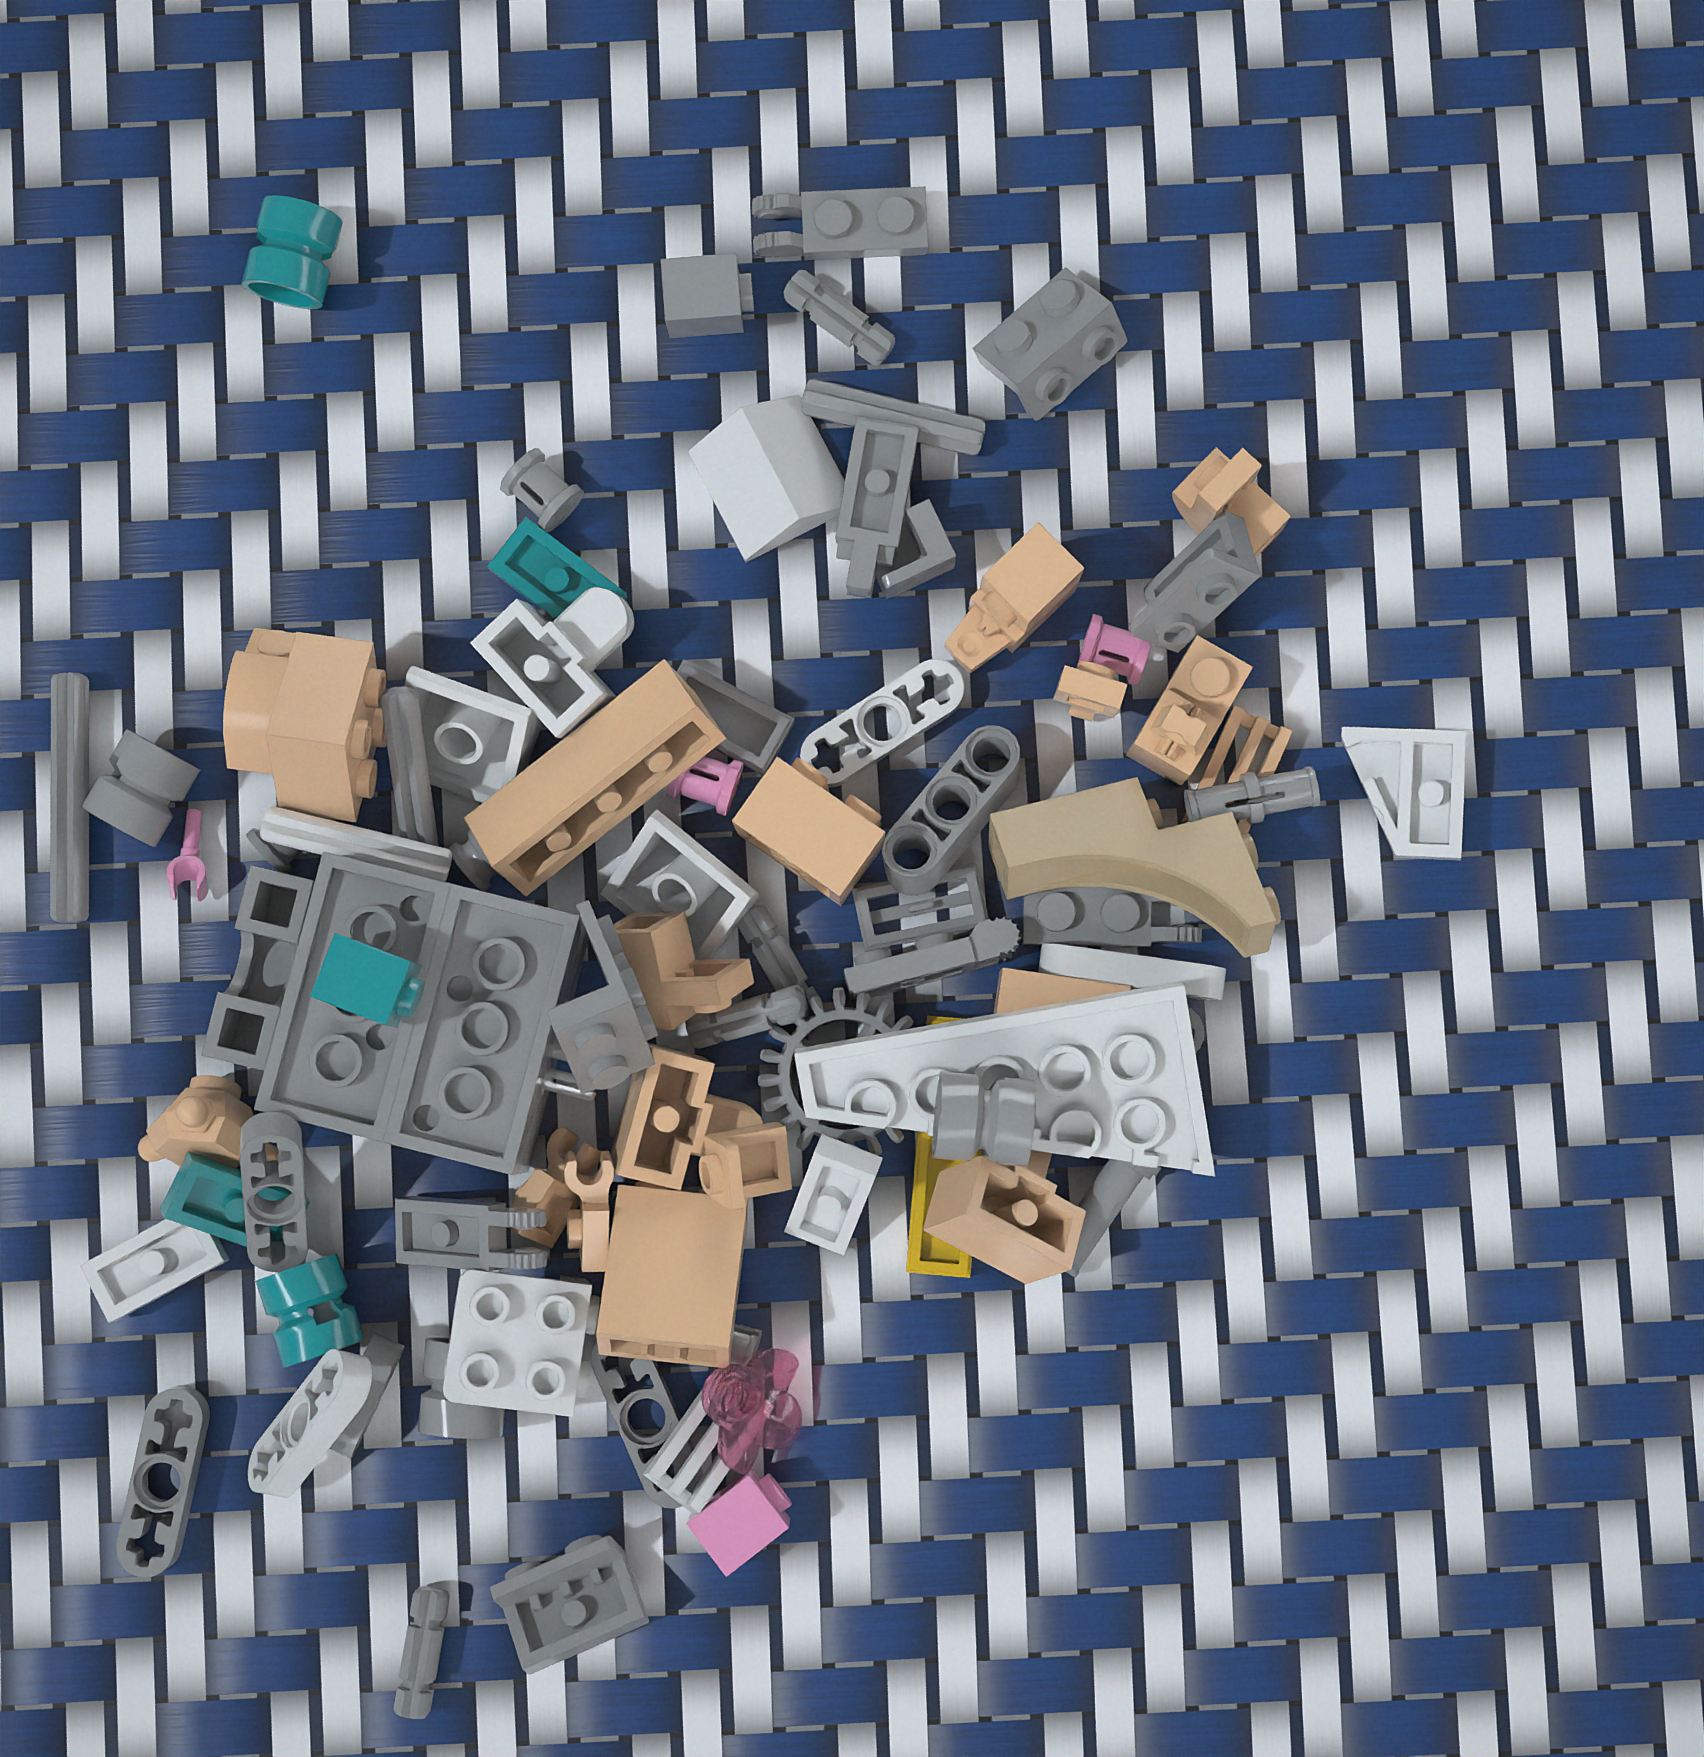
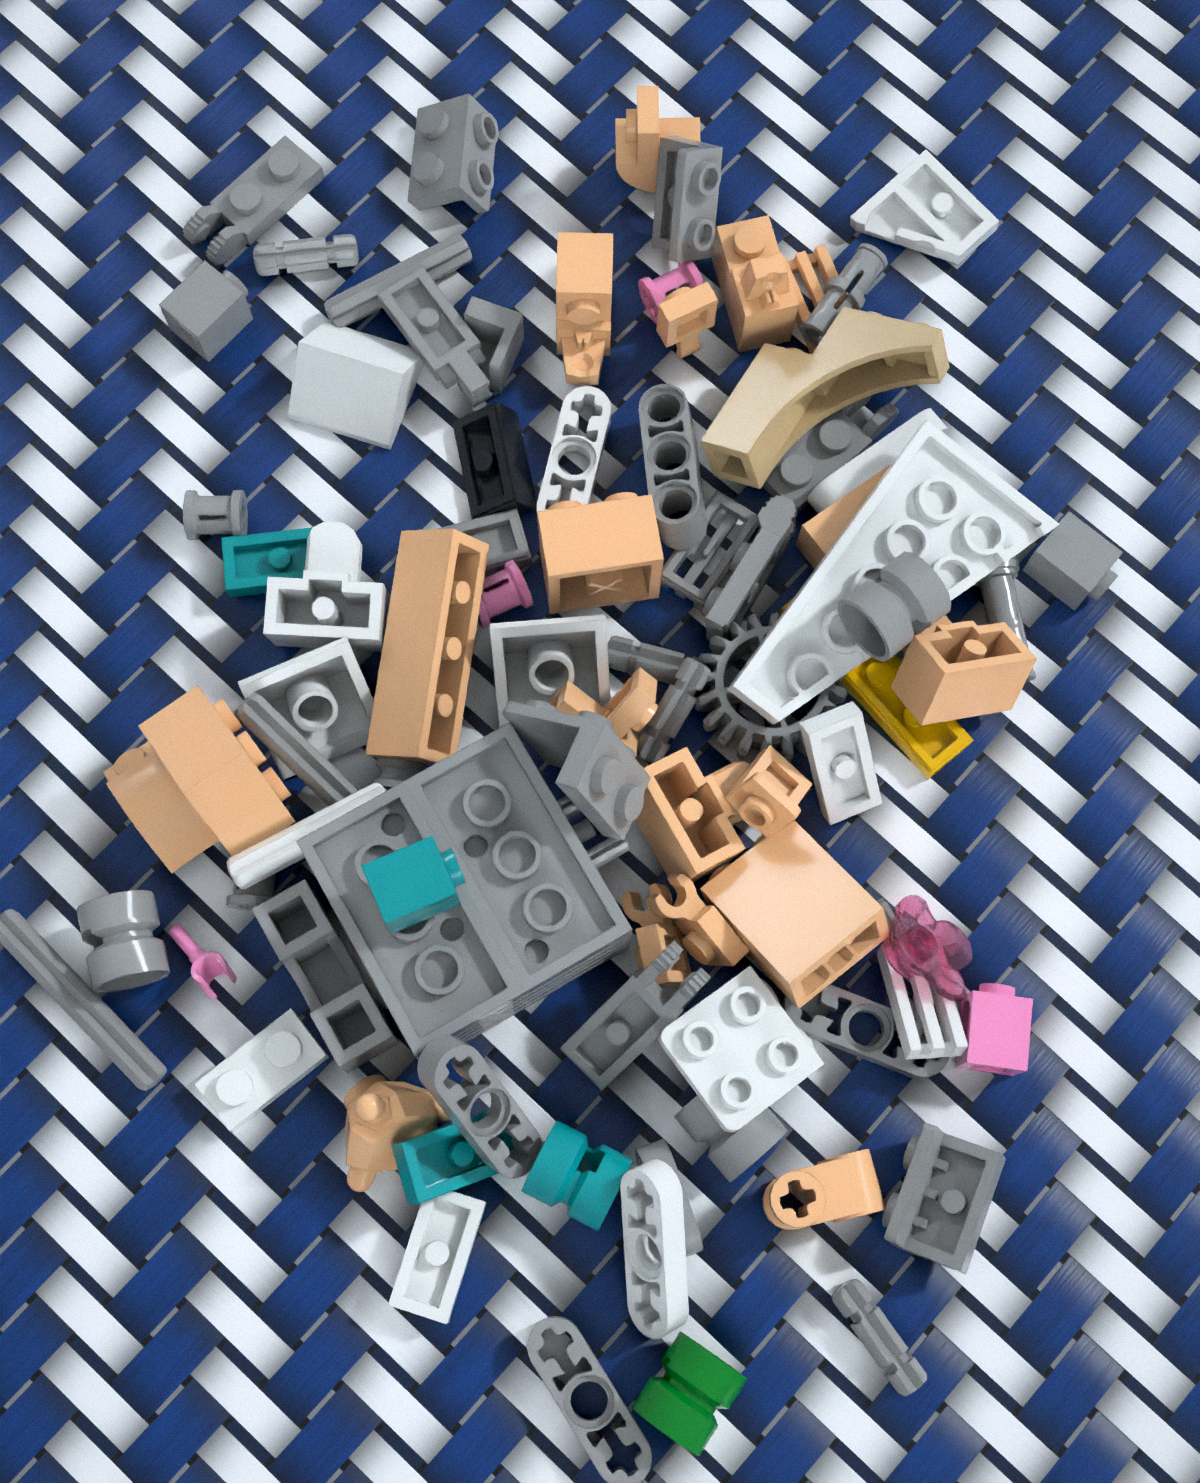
camera: 50 degrees left, 10 degrees down
none -> white plate [194,1008,329,1133]
none -> black slope [452,402,537,520]
none -> green wheel [632,1331,747,1456]
none -> light nougat piece [762,1149,885,1230]
none -> light grey brick [1022,511,1123,611]

